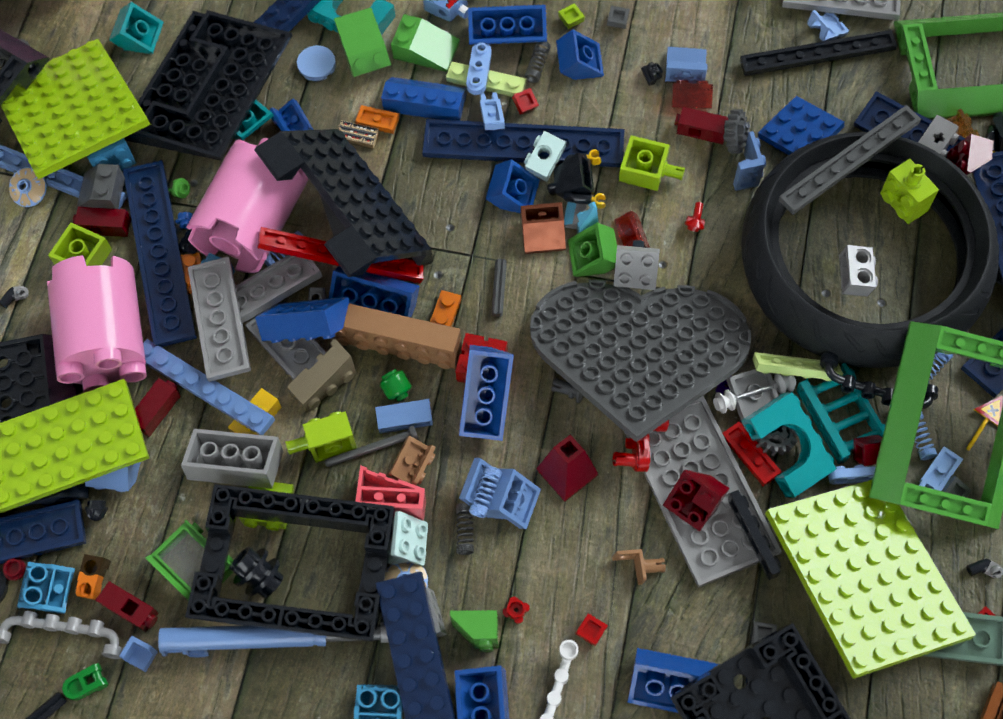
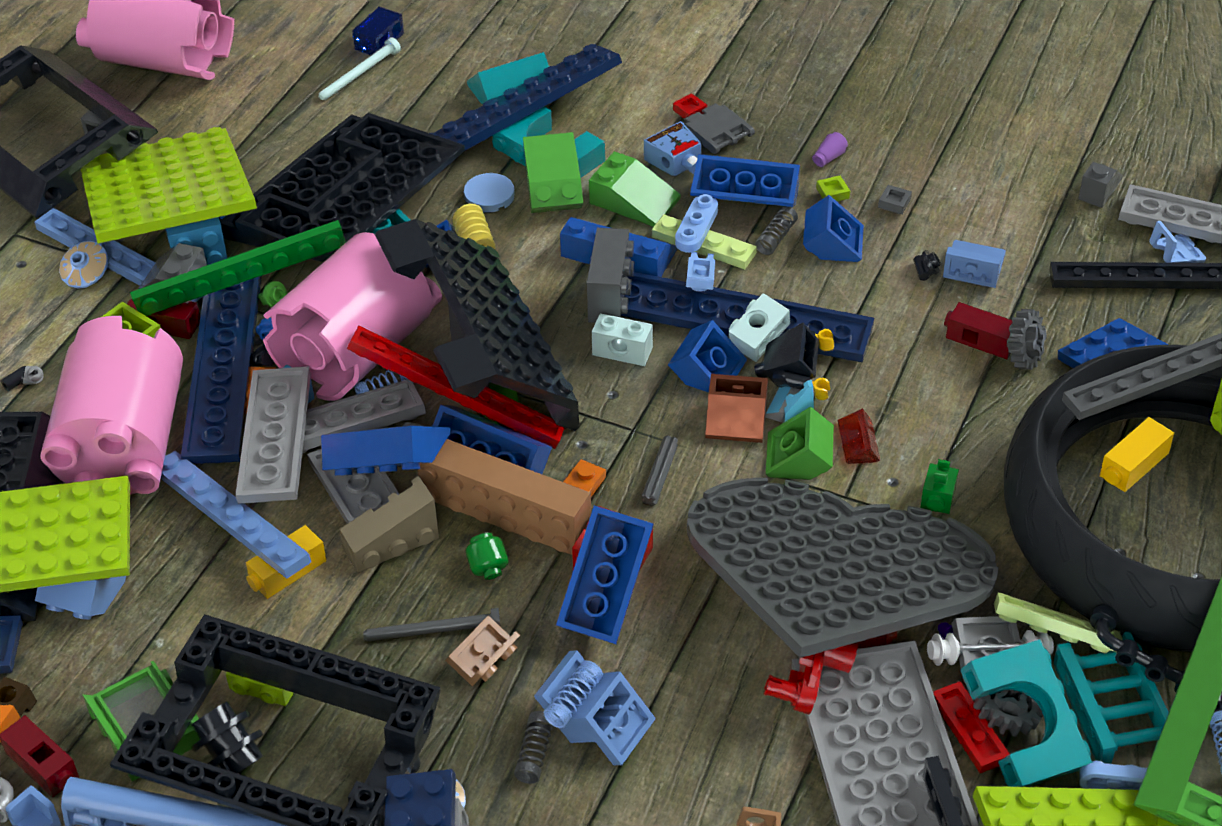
camera: 10 degrees right, 20 degrees down
black plate [85,500,108,521] -> none
teal slope [109,2,164,54] -> none
dark red brick [135,378,181,437] -> none
light grey brick [181,429,284,488] -> none
lime brick [285,411,357,463] -> none
tile [338,120,380,149] -> none
orange plate [355,105,399,134] -> none
coral wedge [355,465,426,521] -> none
medium blue piece [375,399,433,434] -> none
light aqua bracket [388,511,428,566] -> none
red plate [512,88,539,115] -> none
dark red slope [536,434,598,502] -> none
dark grey pin [551,378,584,403] -> none
light grey plate [613,240,660,290] -> none
lime brick [619,135,685,191] -> none
dark red slope [663,470,730,532] -> none
clear red bracket [672,80,713,109] -> none
red plate [684,202,705,232] -> none
medium blue bracket [733,131,766,191] -> none
light grey brick [839,245,878,297] -> none
dark red brick [853,434,882,466] -> none
none -> green plate [130,220,346,316]
none -> light yellow piece [452,204,495,249]
none -> dark grey brick [587,227,634,323]
none -> light aqua brick [592,313,653,366]
none -> green brick [920,459,959,514]
none -> yellow brick [1100,417,1174,492]

